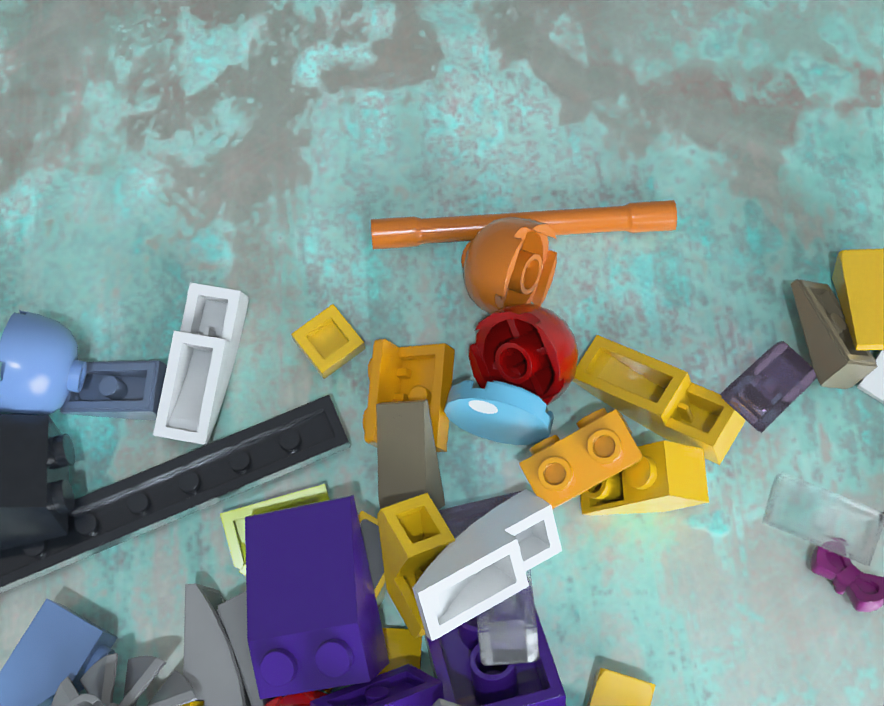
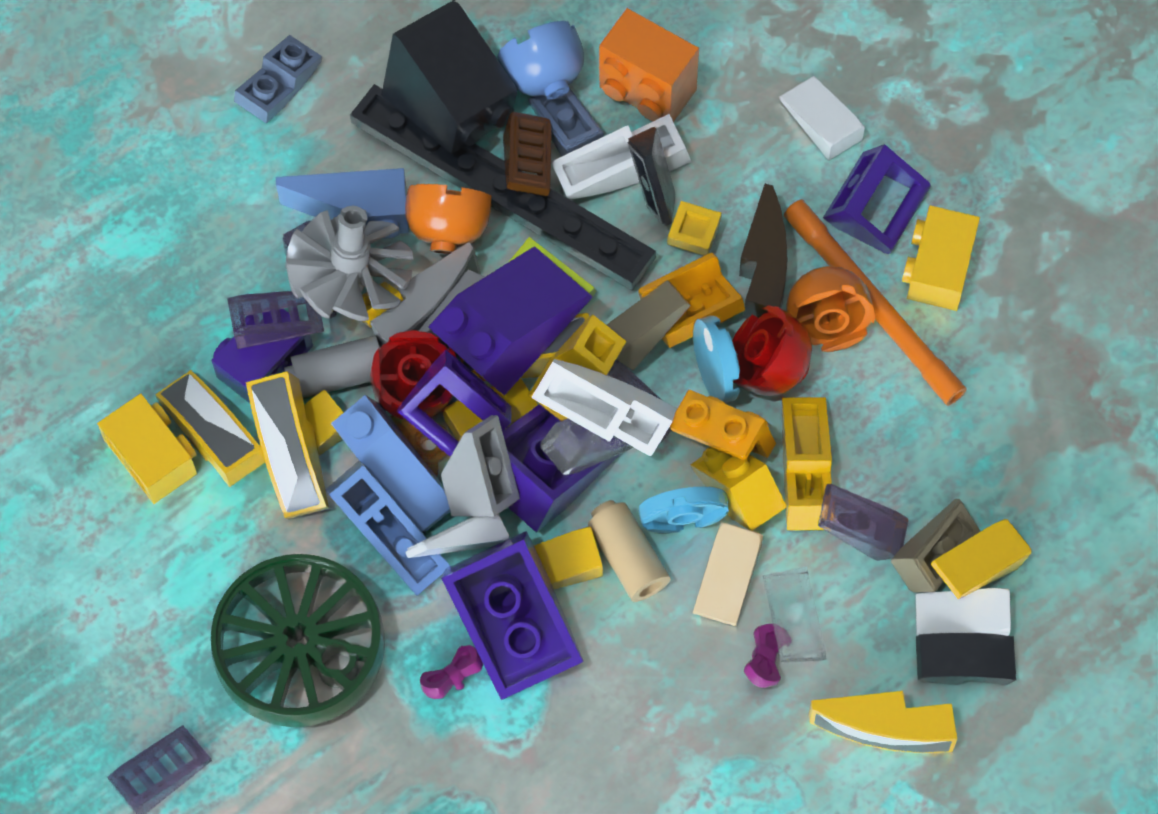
camera: 55 degrees right, 5 degrees down
none -> orange cylinder [405,184,492,254]
none -> reddish brown slope [503,112,551,196]
none -> tan brick [588,500,671,602]
none -> orange brick [599,8,699,122]
none -> black slope [627,127,675,226]
none -> medium azure tile [638,487,729,533]
none -> tan slope [693,522,763,626]
none -> dark brown slope [739,183,788,319]
none -> white slope [780,76,865,161]
none -> dark purple tile [823,144,931,254]
none -> yellow brick [902,205,980,311]

